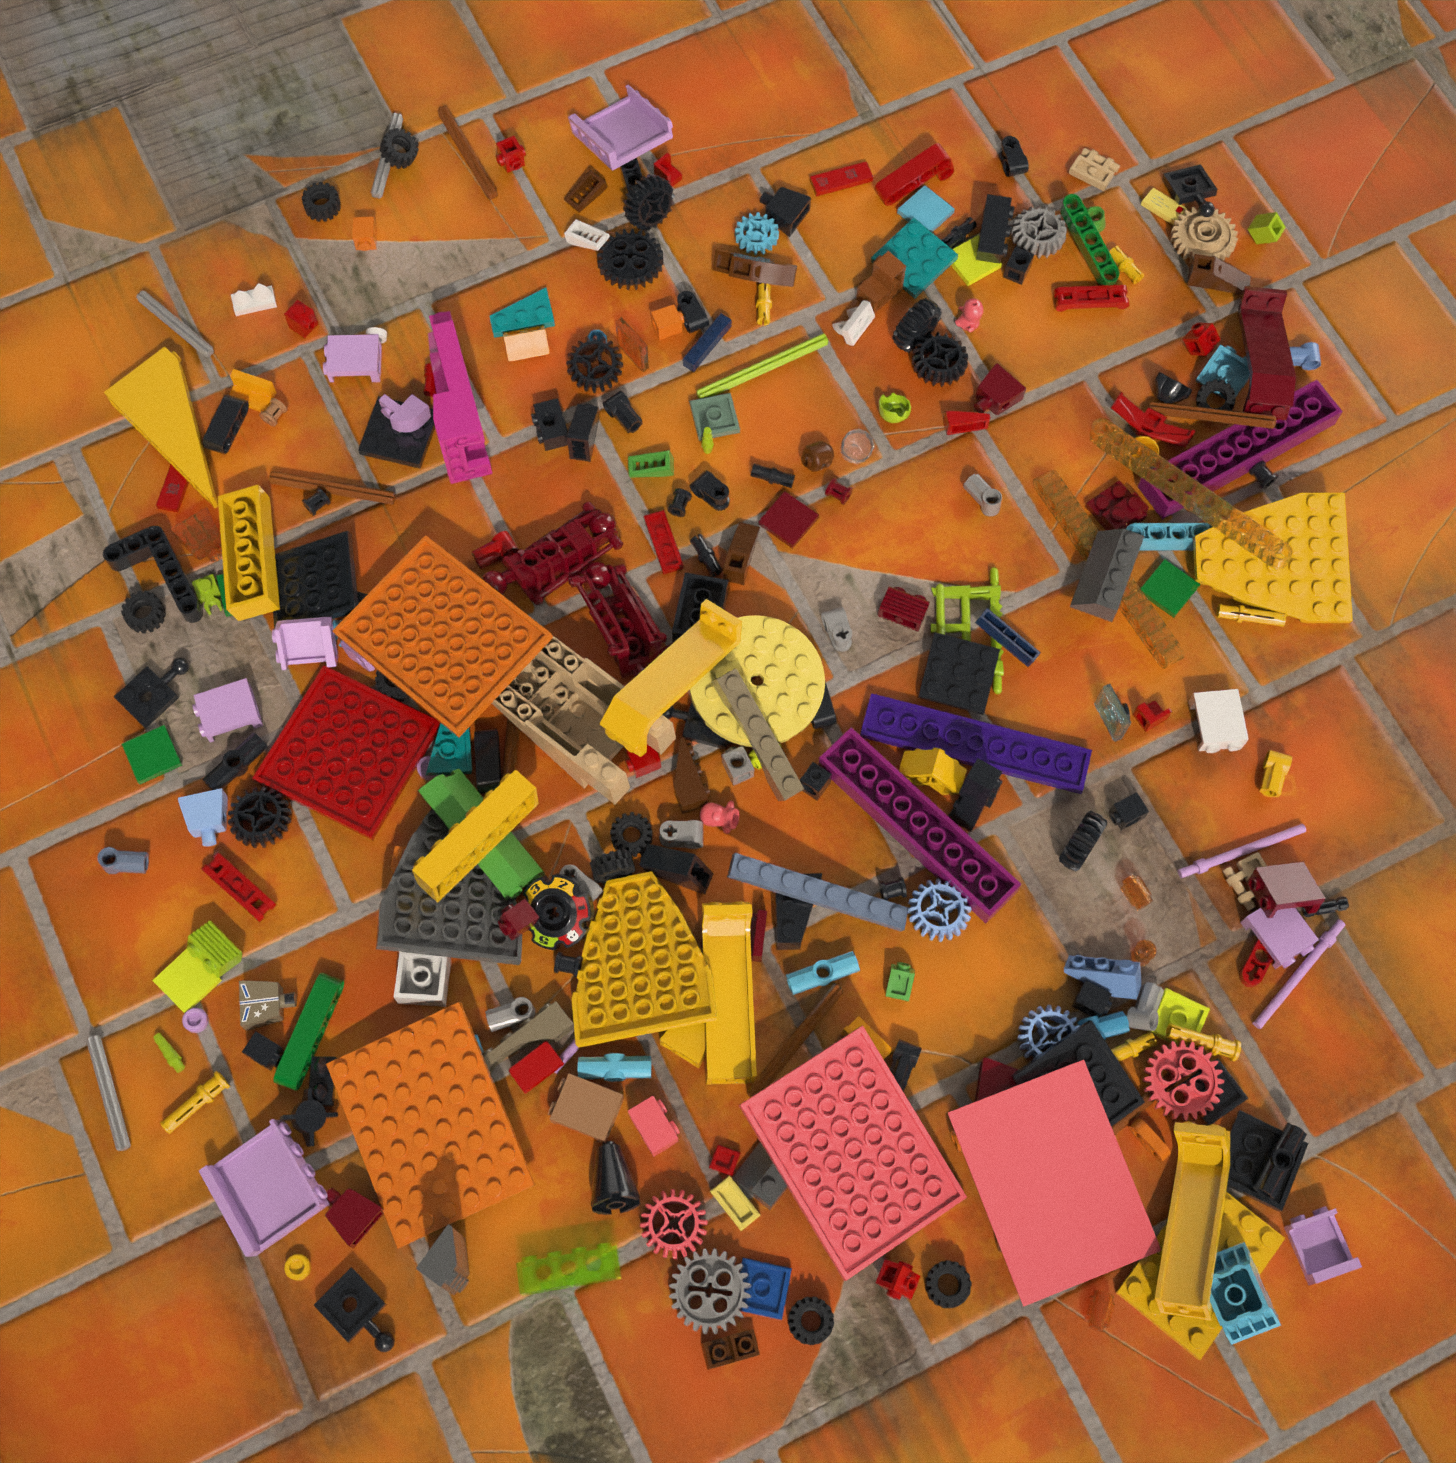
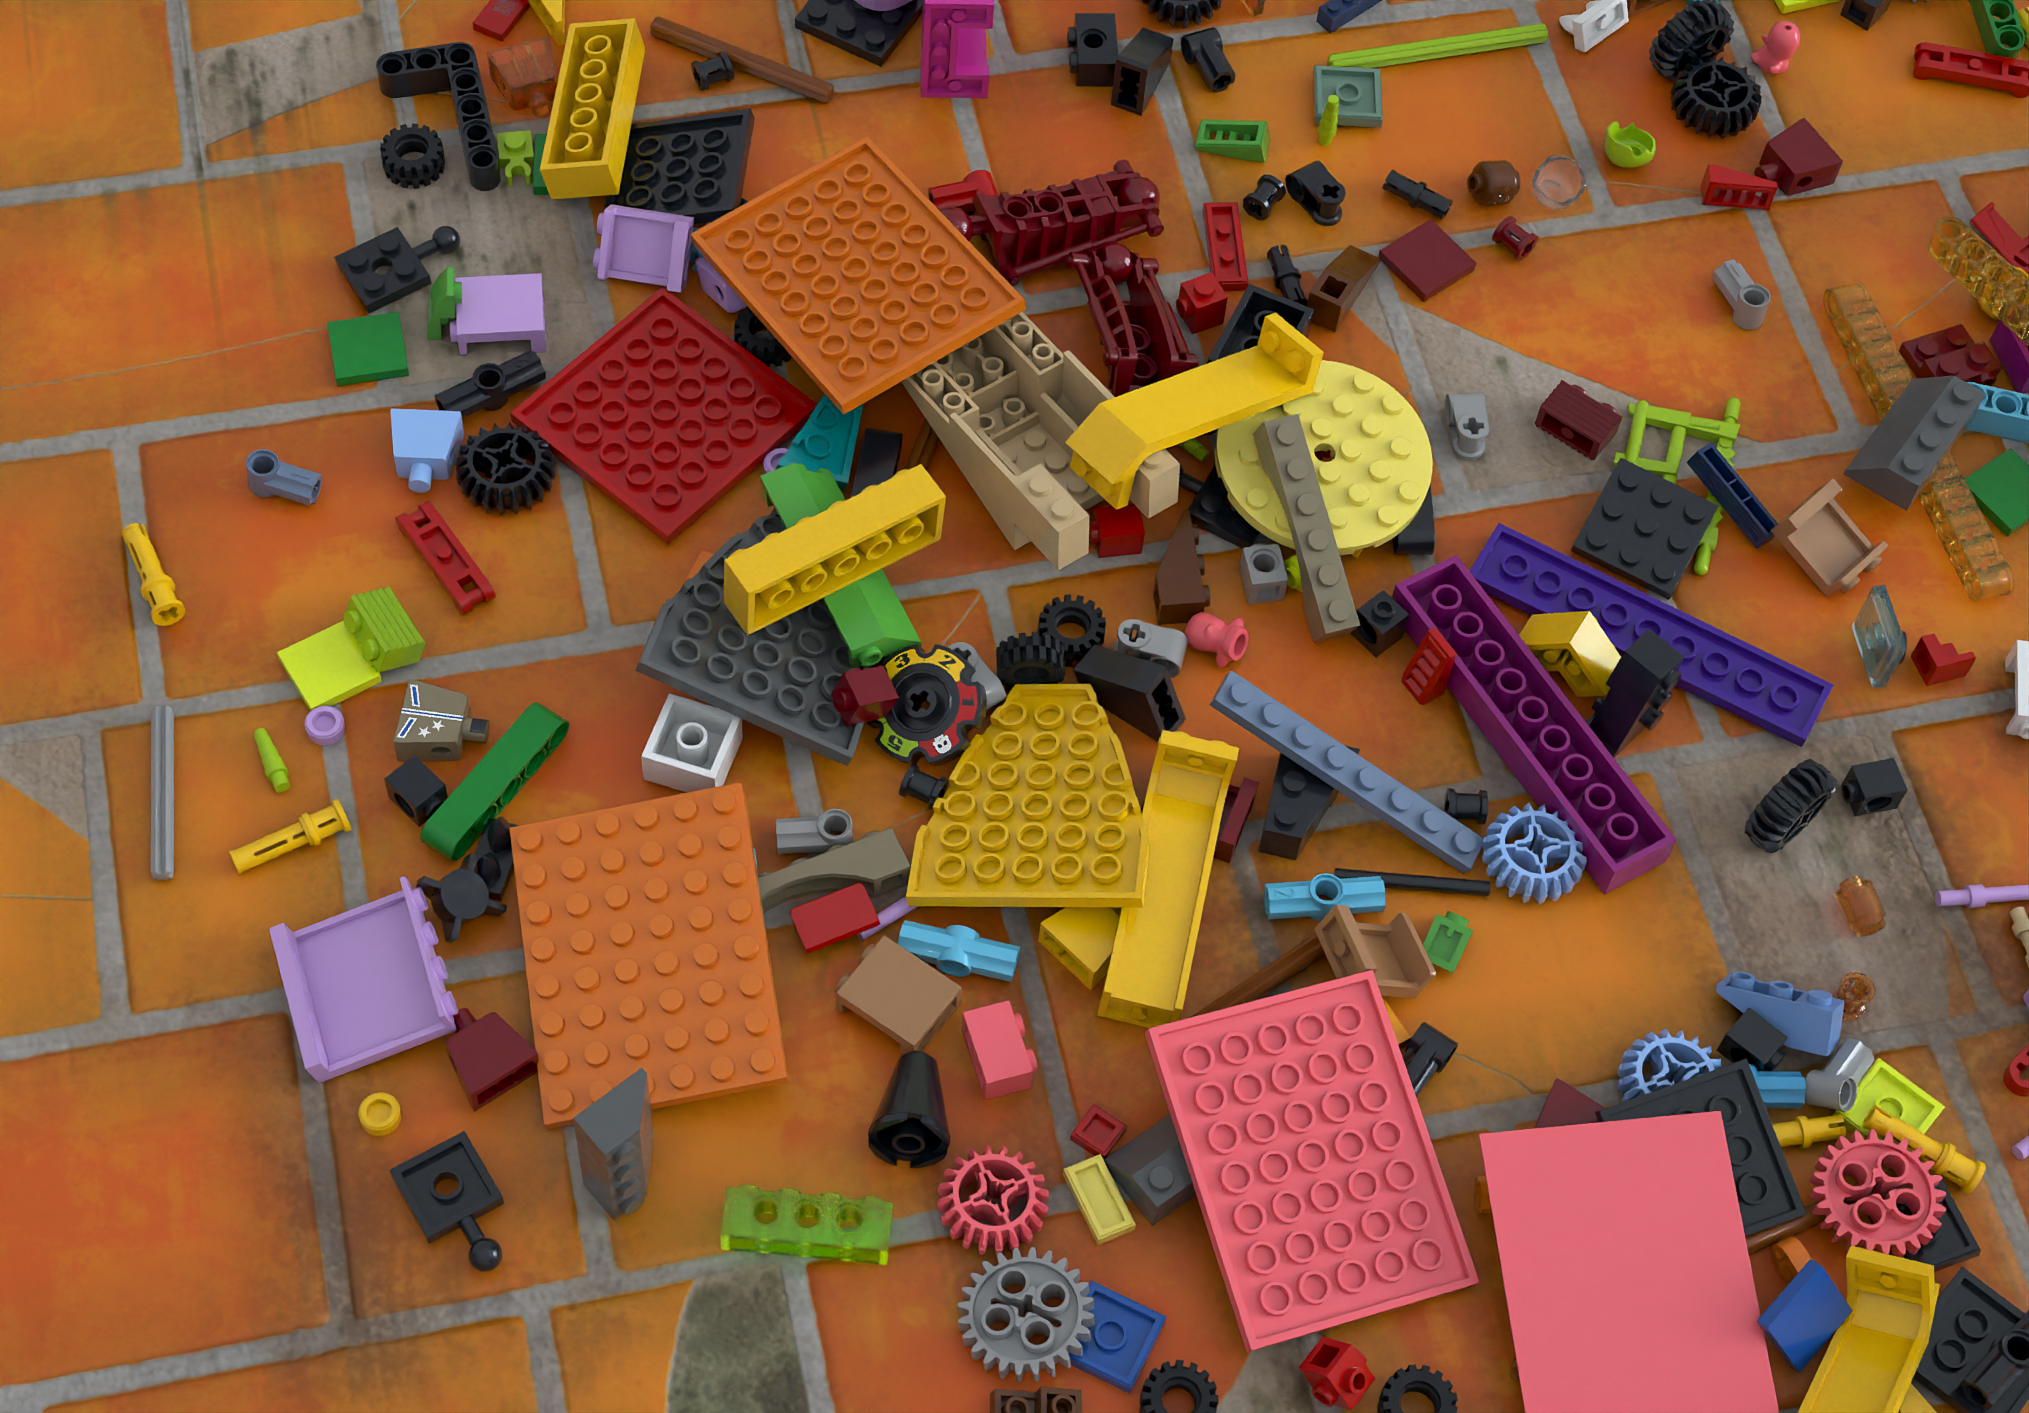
camera: 10 degrees right, 10 degrees down
none -> yellow pin [122,523,185,626]
none -> bright green slope [427,267,462,340]
none -> red brick [1176,272,1228,334]
none -> medium nougat panel [1314,905,1436,998]
none -> black bar [1334,868,1490,896]
none -> red slope [1401,628,1457,705]
none -> blue tile [1757,1259,1853,1373]
none -> medium nougat panel [1770,478,1889,597]

